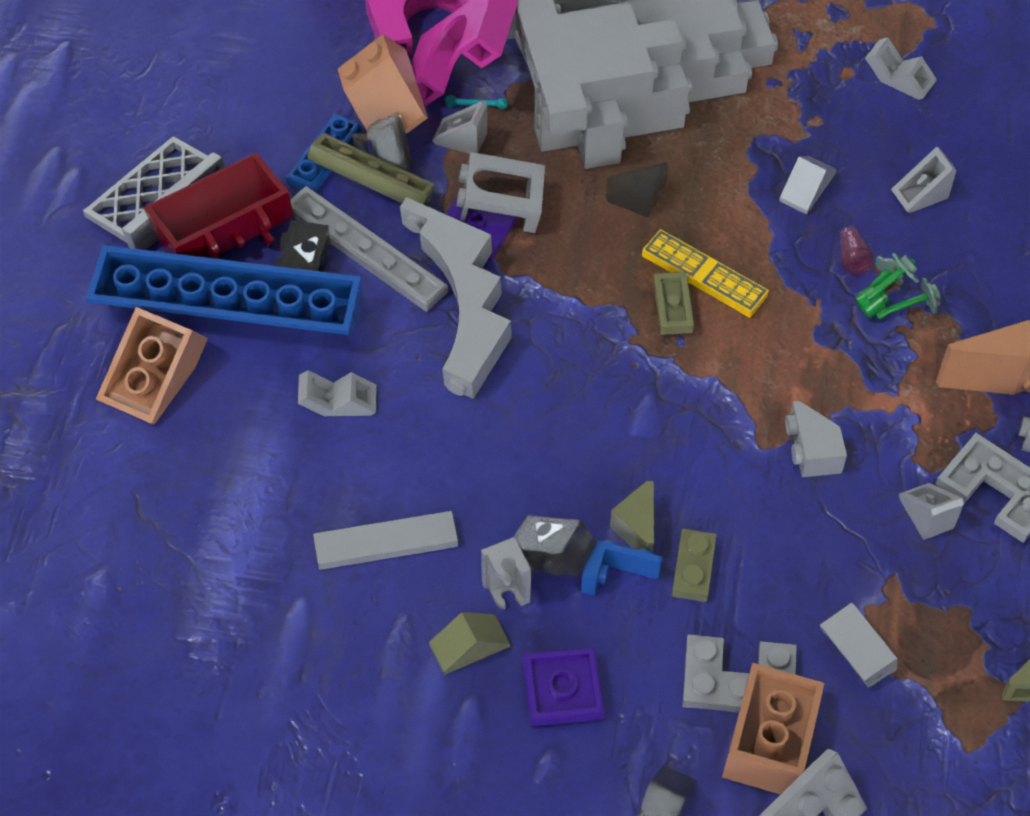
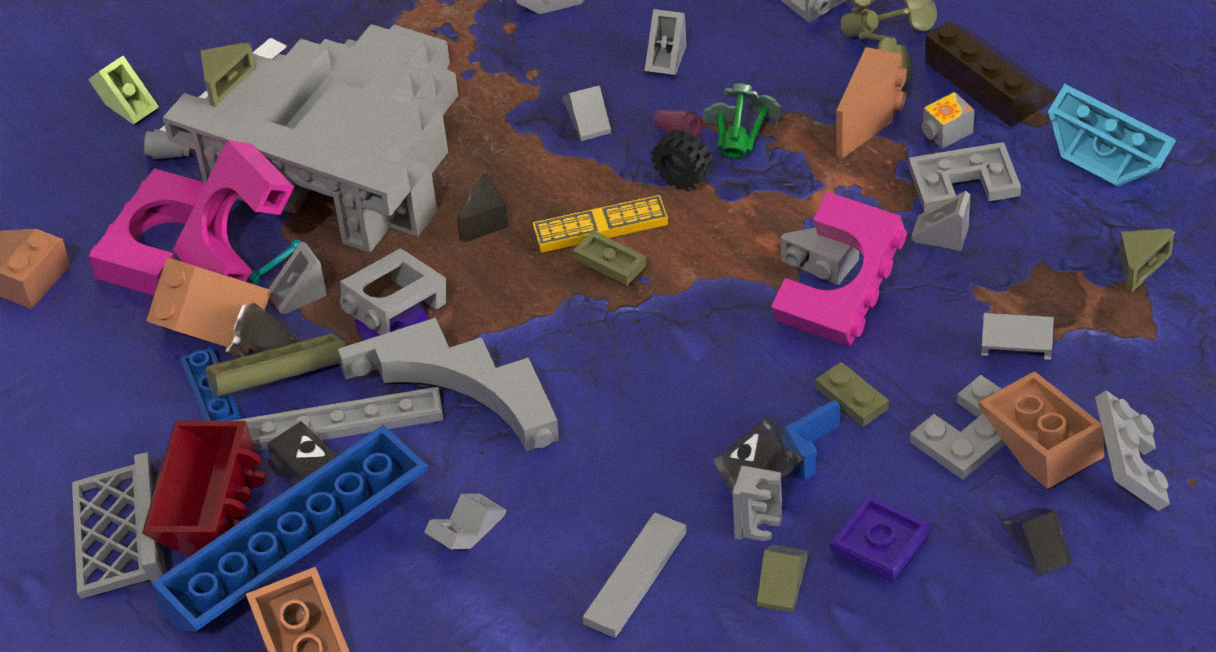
camera: 45 degrees left, 10 degrees down
olive slope [610,481,654,552] -> none
none -> black tyre [651,129,713,191]
none -> dark pink arch [771,191,907,347]

